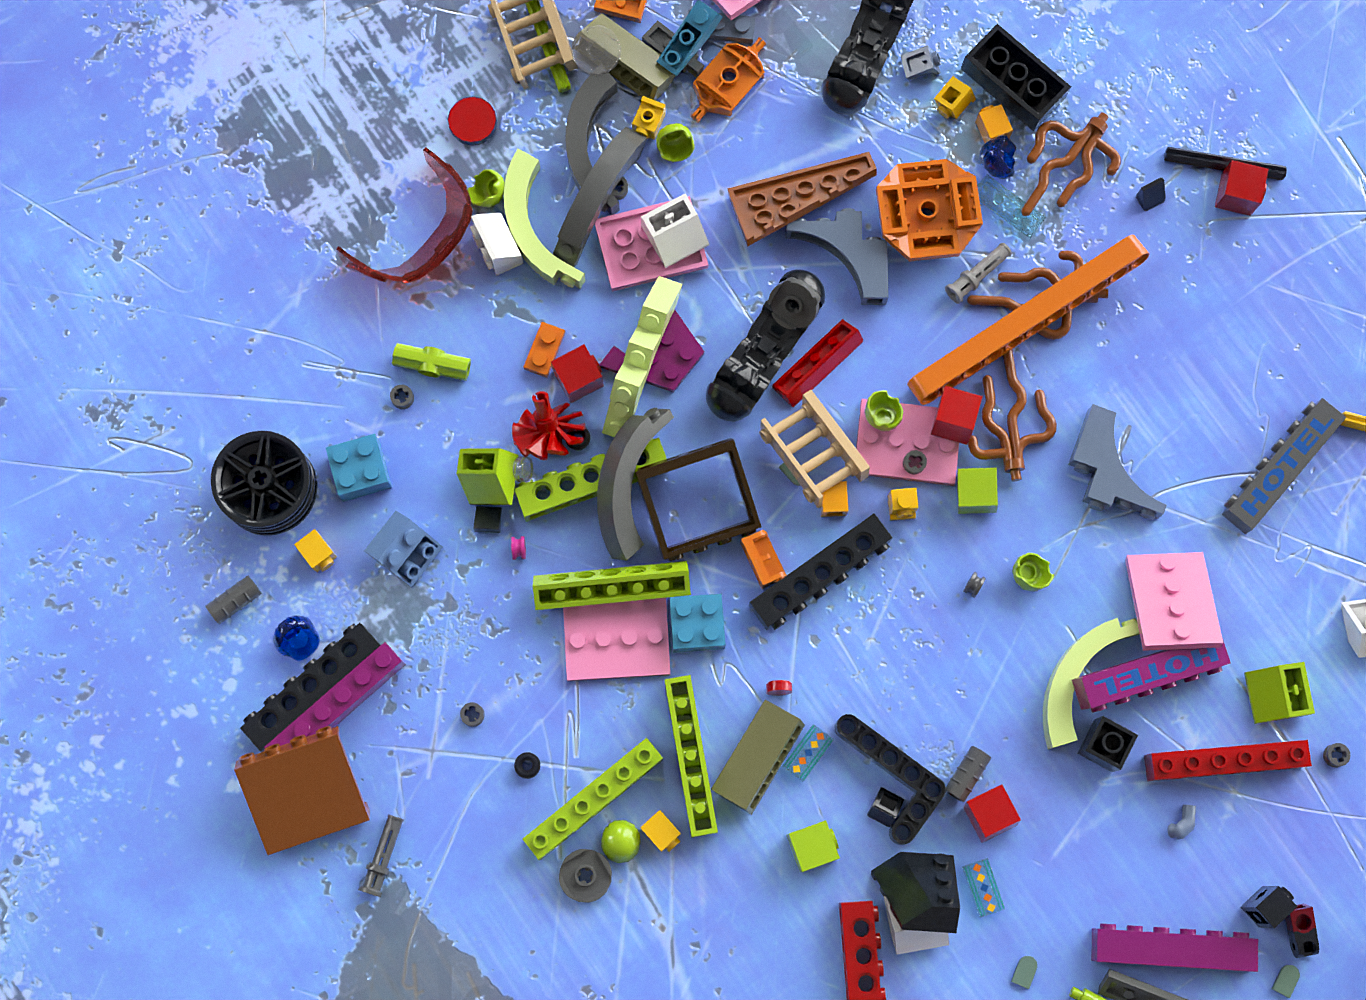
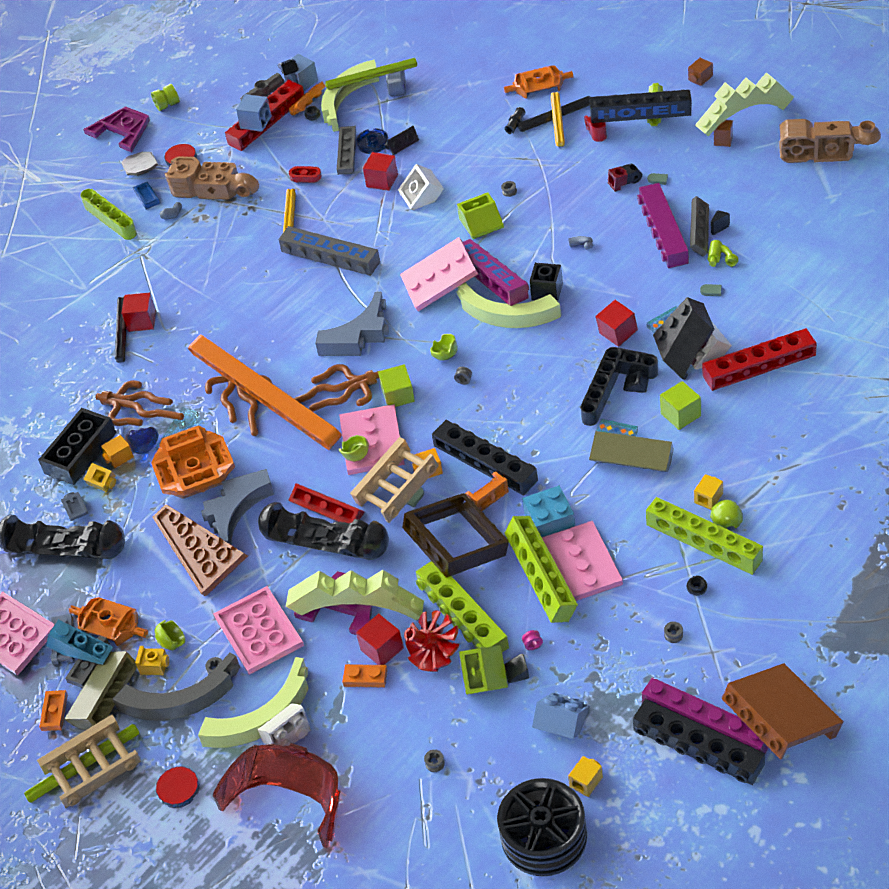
camera: 95 degrees left, 30 degrees down
dark grey axle [205,576,262,624] -> none
clear blue hair [273,615,320,661] -> none
dark azure brick [325,434,392,502] -> none
dark grey pin [358,814,404,897] -> none
lime piece [392,343,471,381] -> none
lime hair [467,169,505,207] -> none
clear tile [513,456,533,482] -> none
dark grey arch [553,127,647,267] -> none
dark grey plate [559,849,612,902] -> none
clear tile [572,25,621,76] -> none
dark grey arch [597,408,674,561] -> none
white slope [641,194,709,268] -> none
lime brick [664,675,718,838] -> none
tile [766,680,792,696] -> none
dark grey plate [768,277,821,329] -> none
yellow brick [887,488,919,521] -> none
dark grey bush [903,450,927,475] -> none
red head [930,386,983,445] -> none
light grey pin [945,243,1012,304] -> none
dark grey axle [946,746,991,802] -> none
black slope [1136,177,1166,211] -> none
red brick [1144,740,1312,782] -> none
black brick [1241,886,1298,928] -> none

